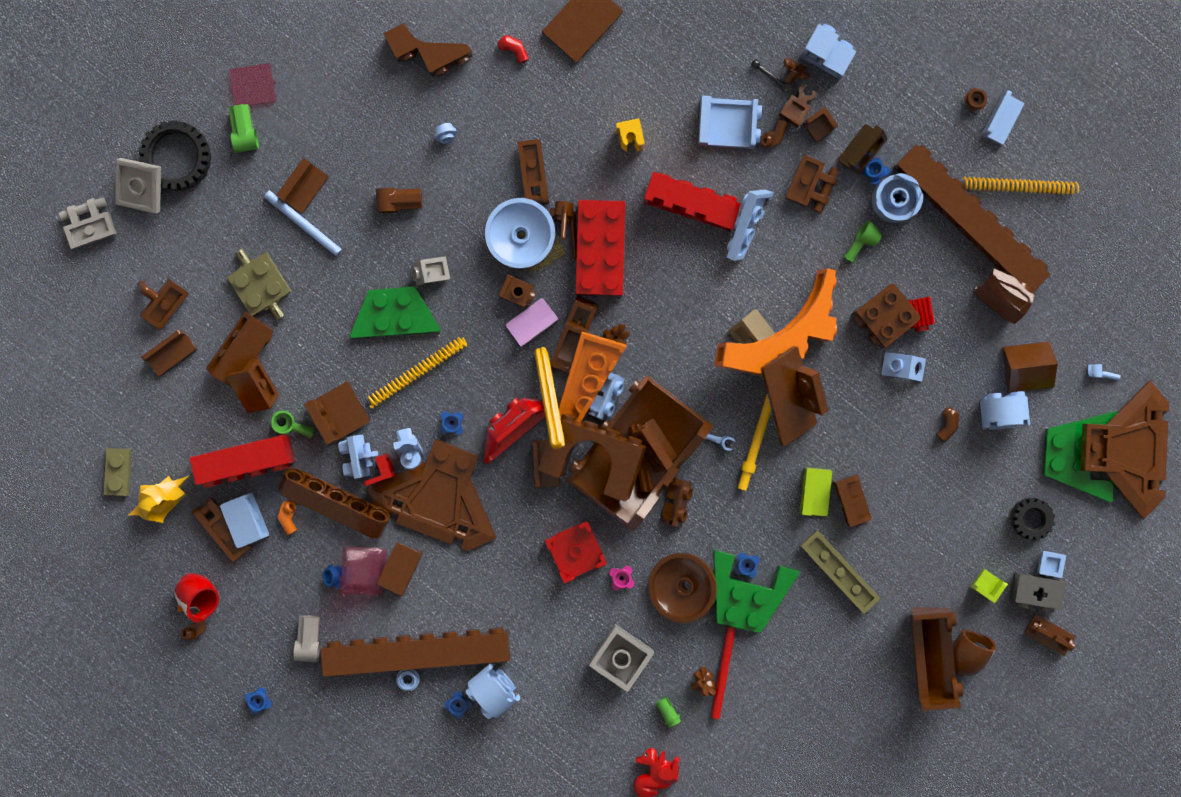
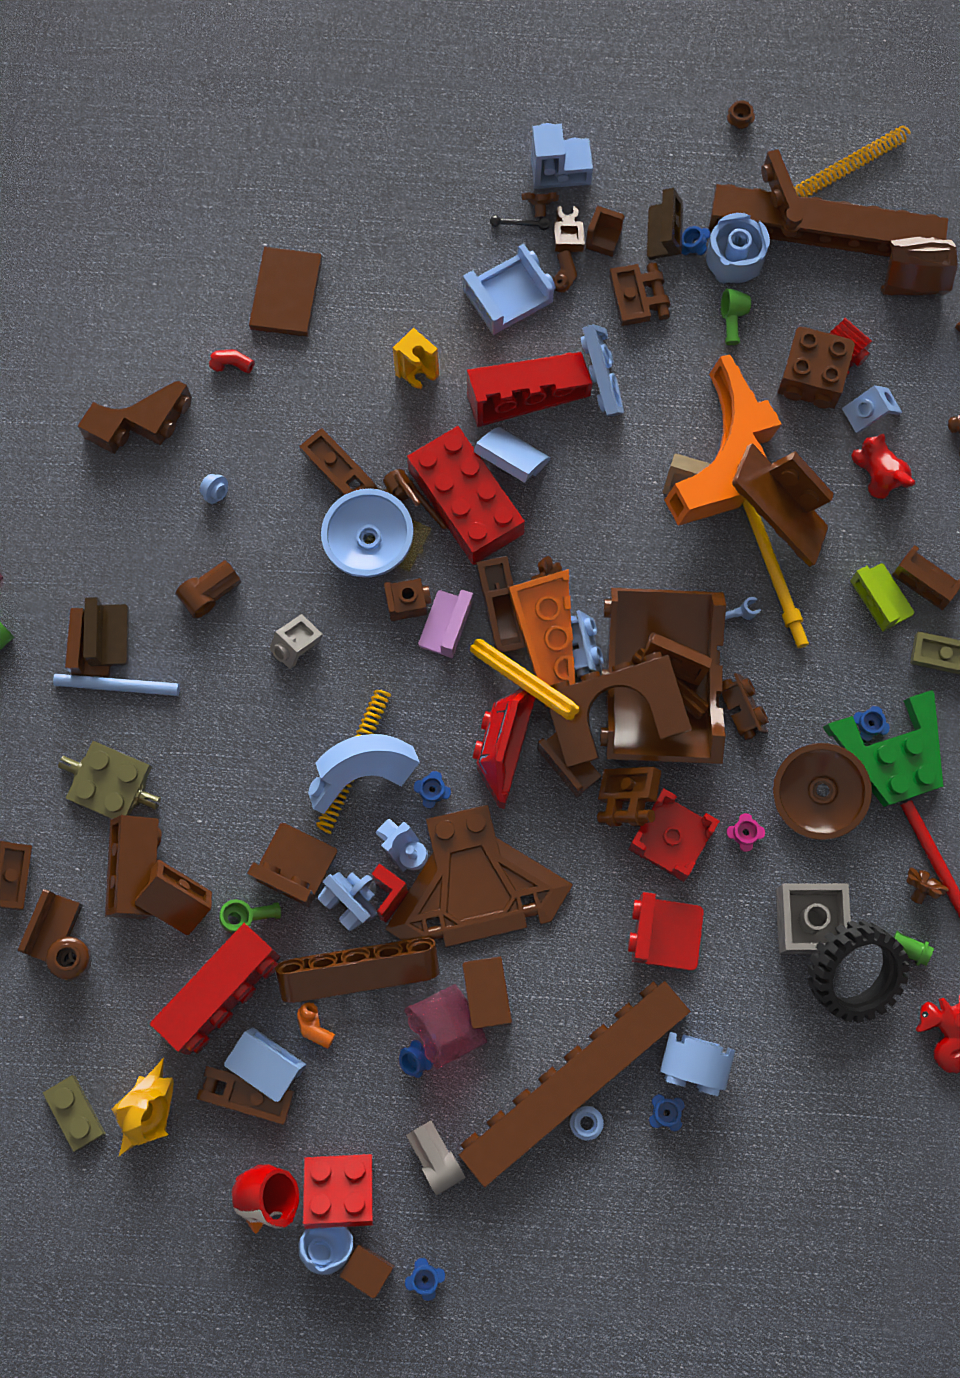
camera: 35 degrees left, 15 degrees down
reddish brown arm [181,610,206,641] -> none
green wing [350,287,441,338] -> none
light blue panel [981,90,1025,146] -> none
none -> reddish brown head [46,936,92,981]
none -> dark brown panel [83,597,129,666]
none -> light blue hair [299,1227,353,1275]
none -> plate [303,1154,373,1229]
none -> light blue arch [308,734,420,814]
none -> reddish brown panel [340,1243,394,1298]
none -> light blue slope [473,427,551,483]
none -> reddish brown plate [597,767,662,827]
none -> red bracket [627,892,704,971]
none -> reddish brown plate [761,149,804,237]
none -> black tyre [807,920,909,1023]
none -> red animal [851,434,915,499]

